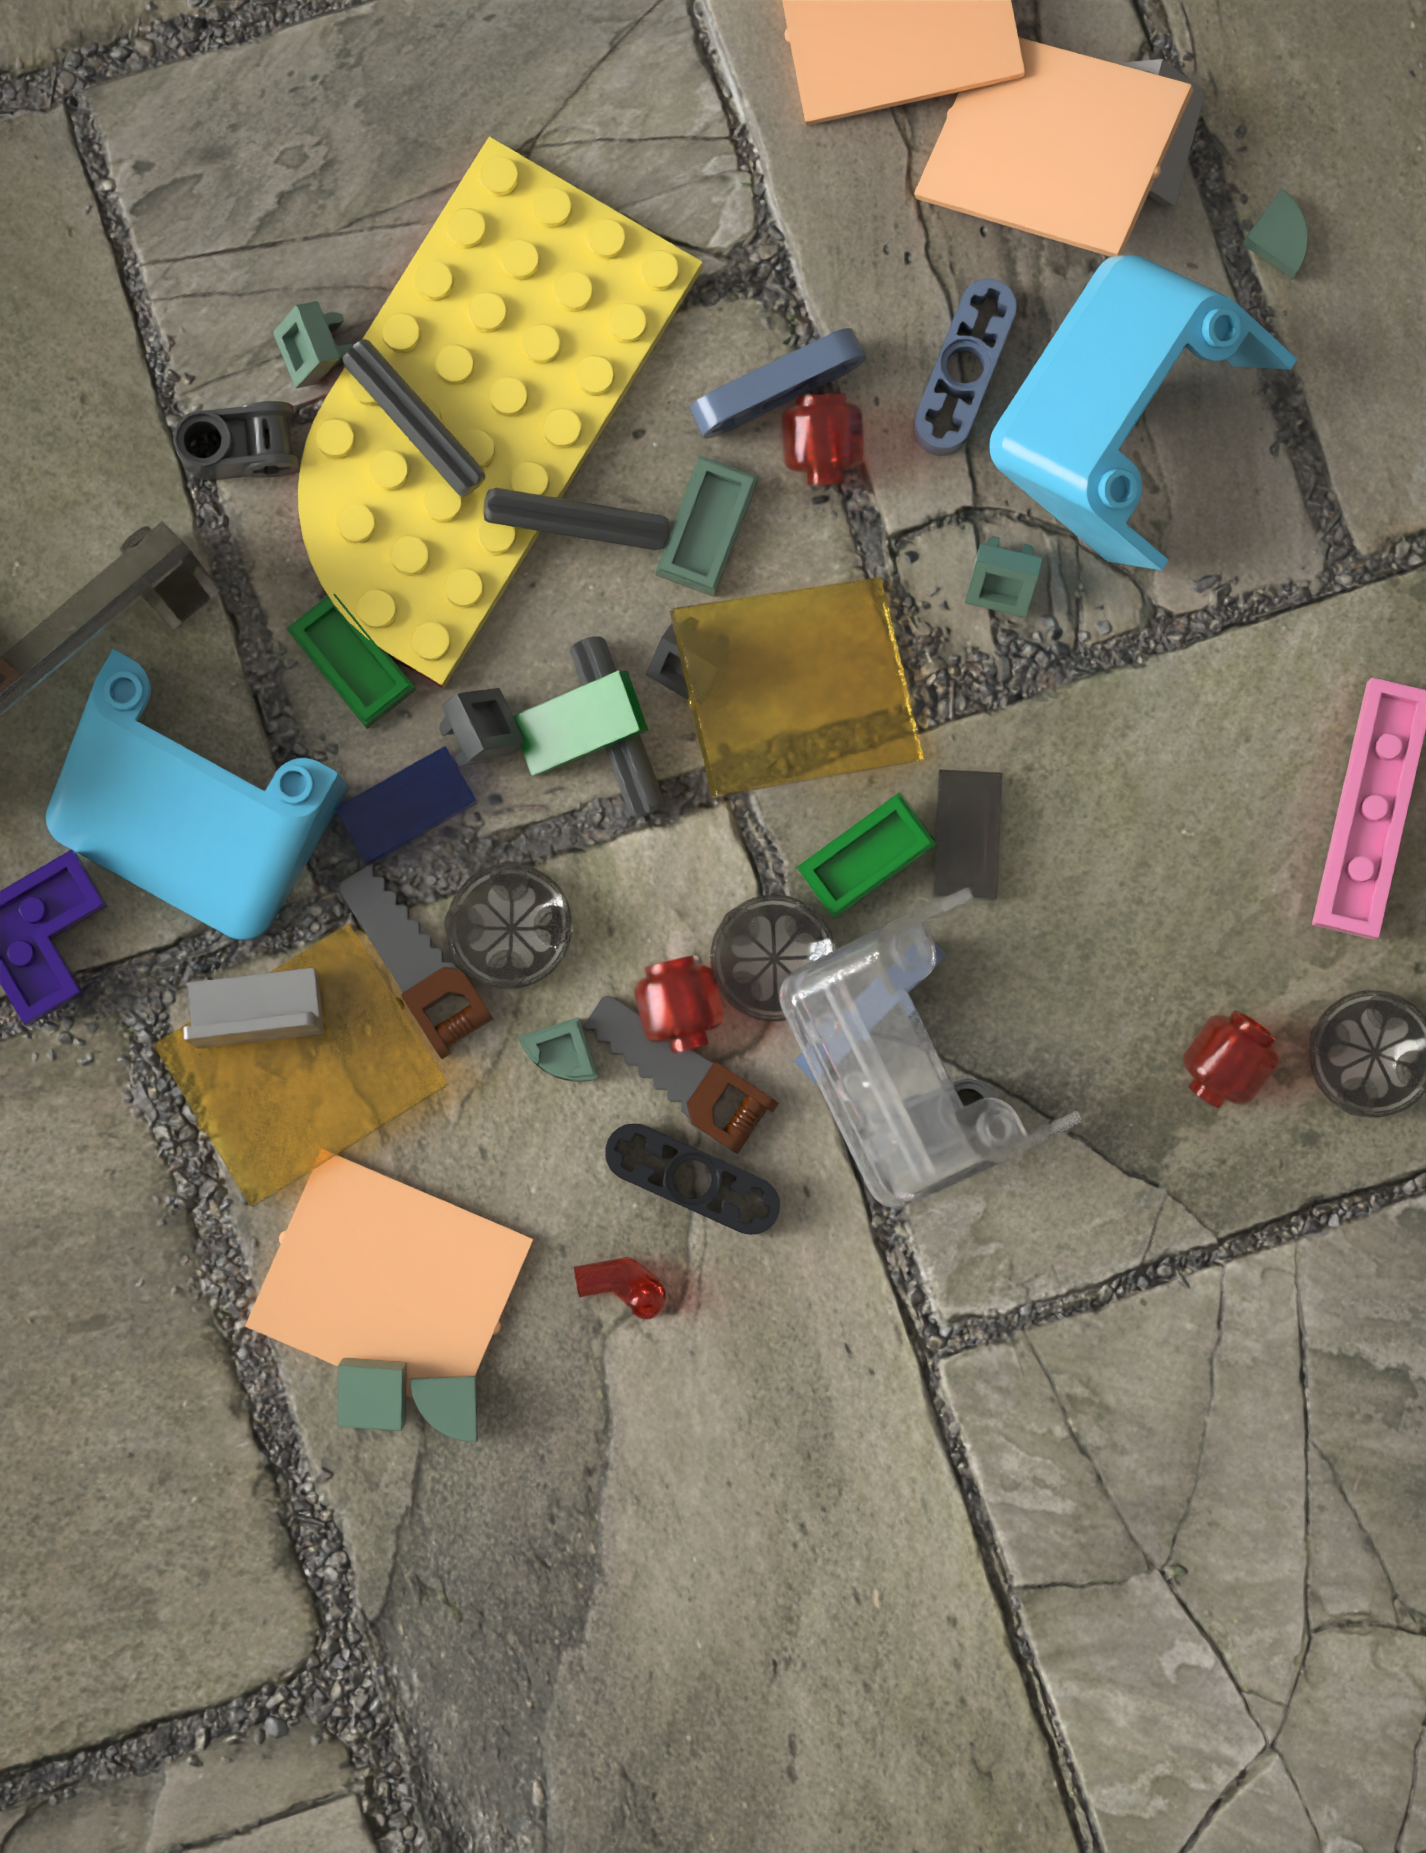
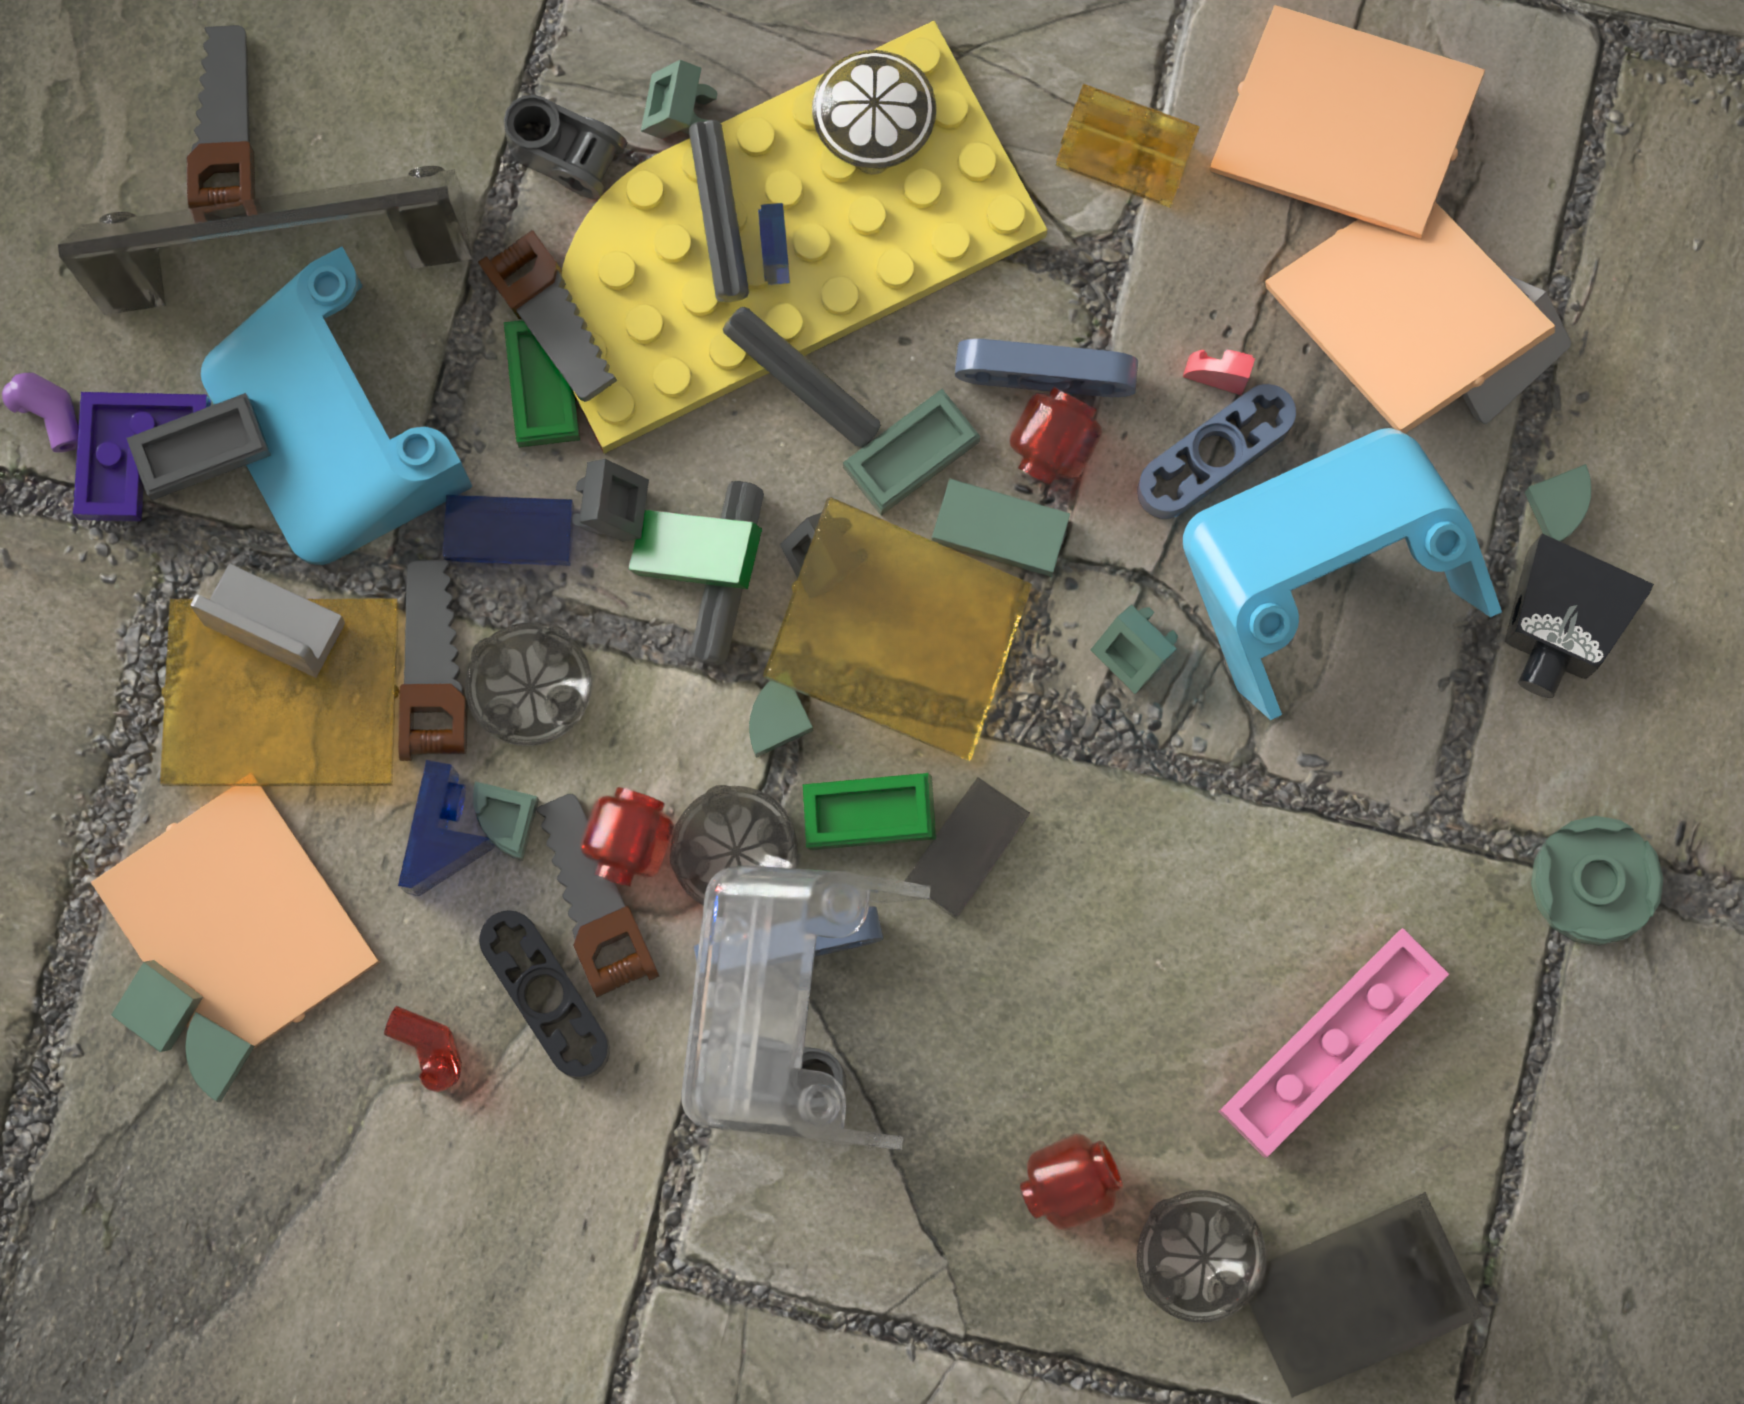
camera: 35 degrees right, 5 degrees down
none -> dark grey tile [126,393,271,501]
none -> clear blue slope [398,760,495,896]
none -> dark grey piece [478,230,617,402]
none -> sand green tile [749,671,813,758]
none -> clear blue tile [758,203,790,285]
none -> dish [812,50,936,175]
none -> sand green tile [931,478,1070,577]
none -> clear yellow hinge [1056,83,1200,208]
none -> coral tile [1183,350,1255,396]
none -> black torso [1505,533,1654,698]

